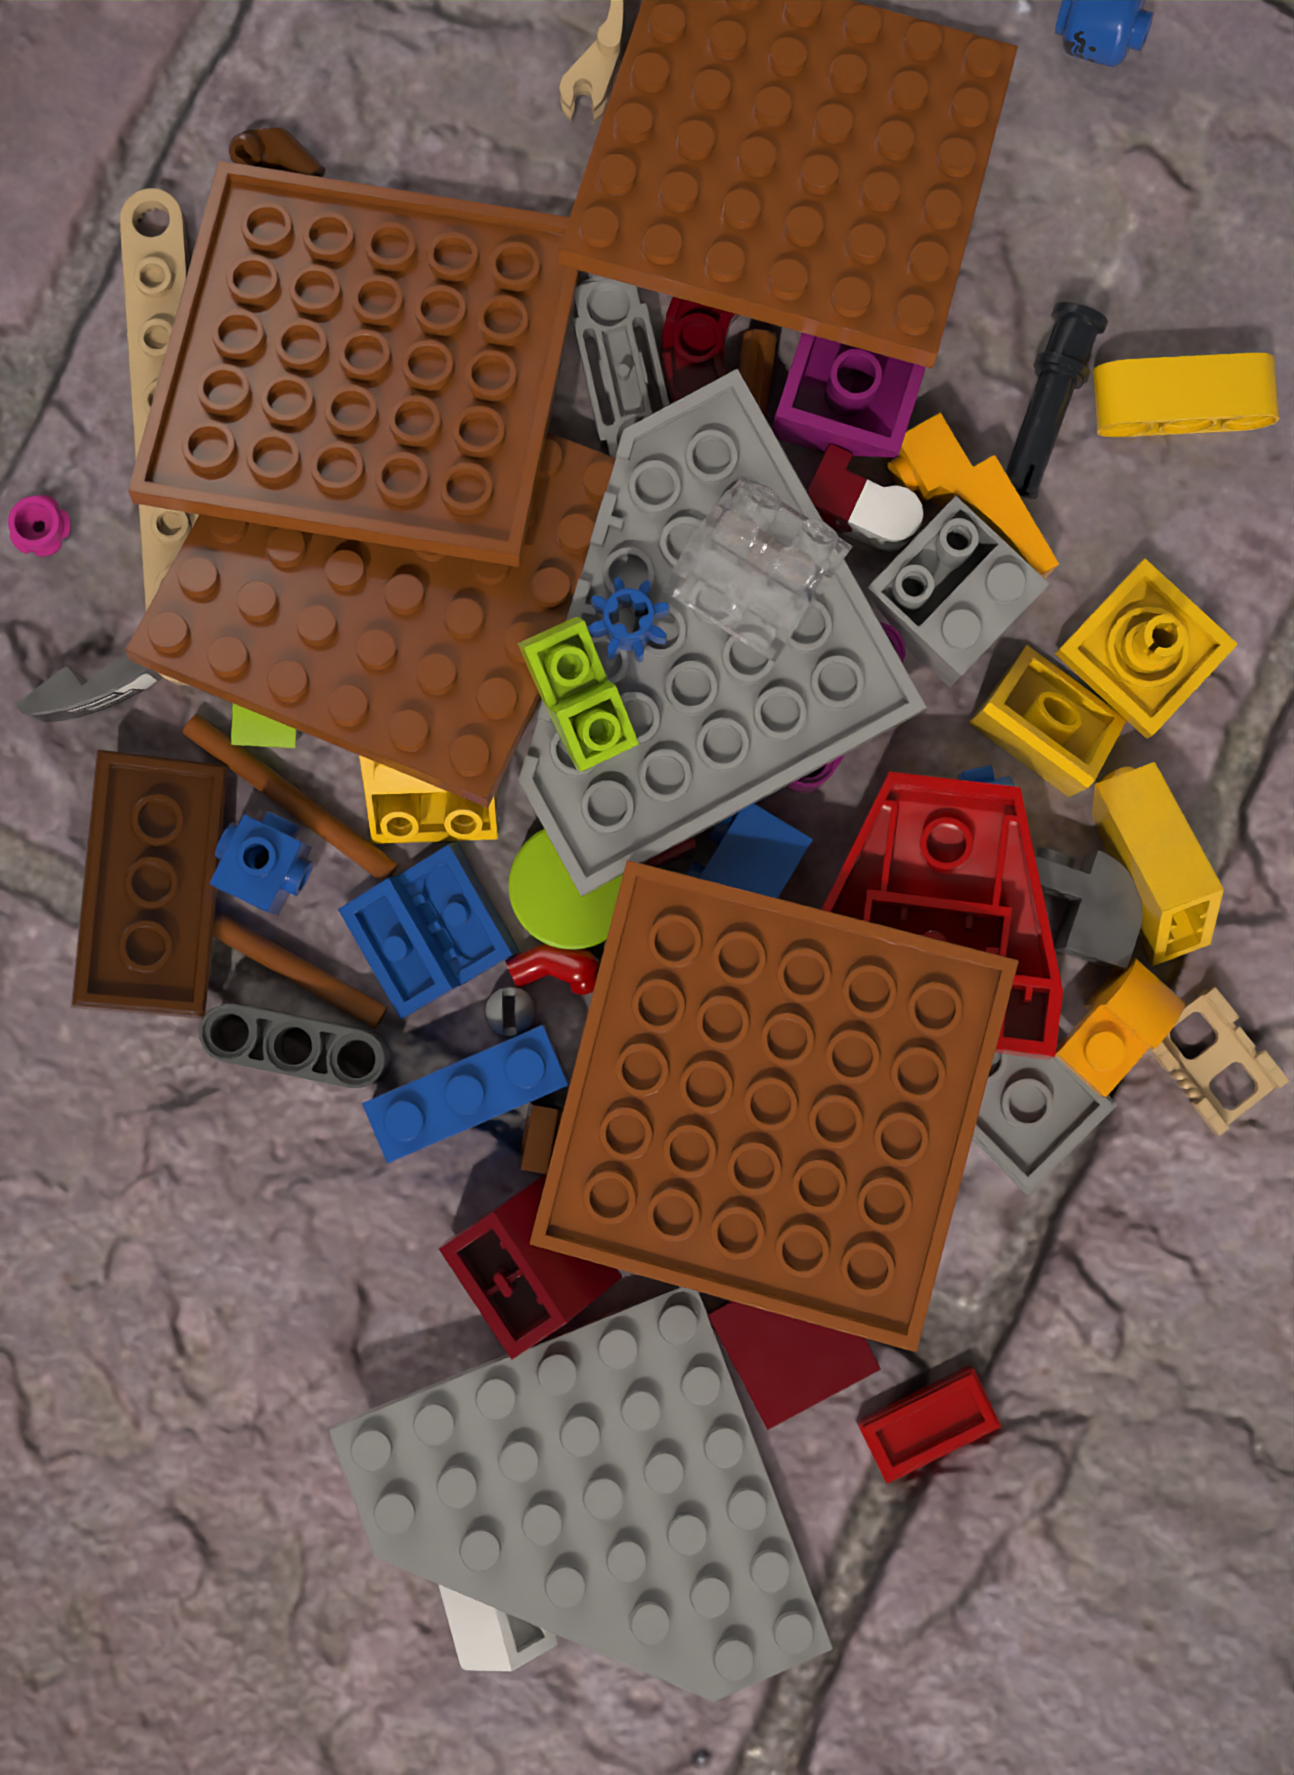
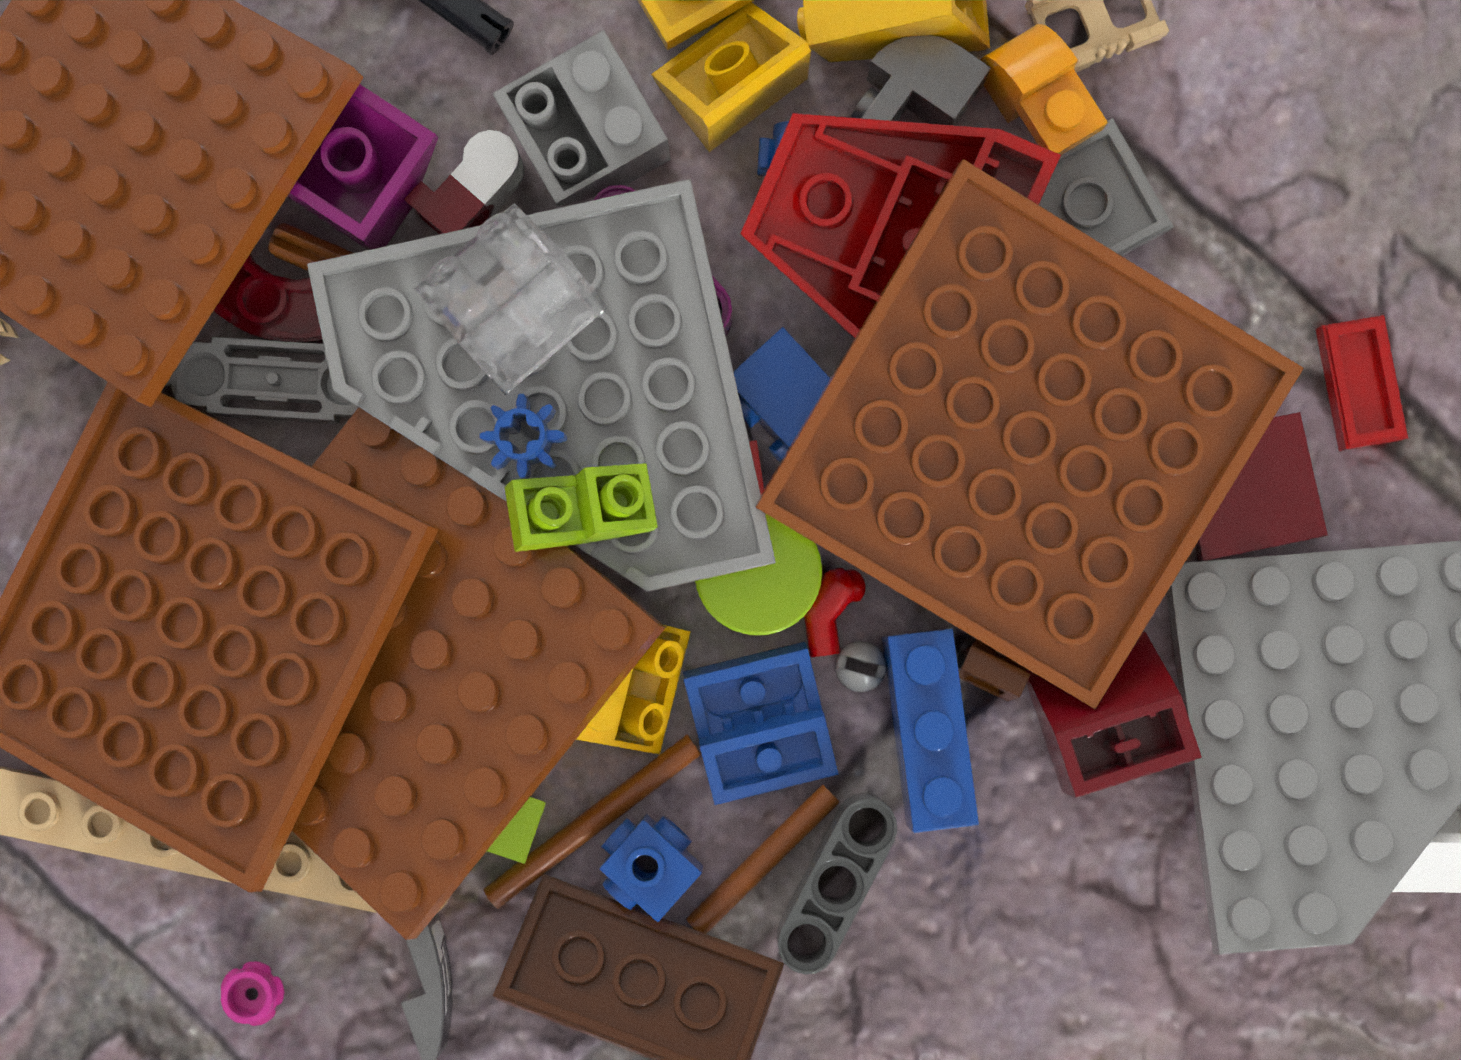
camera: 65 degrees left, 0 degrees up
light orange slope [888,412,1059,579] -> none

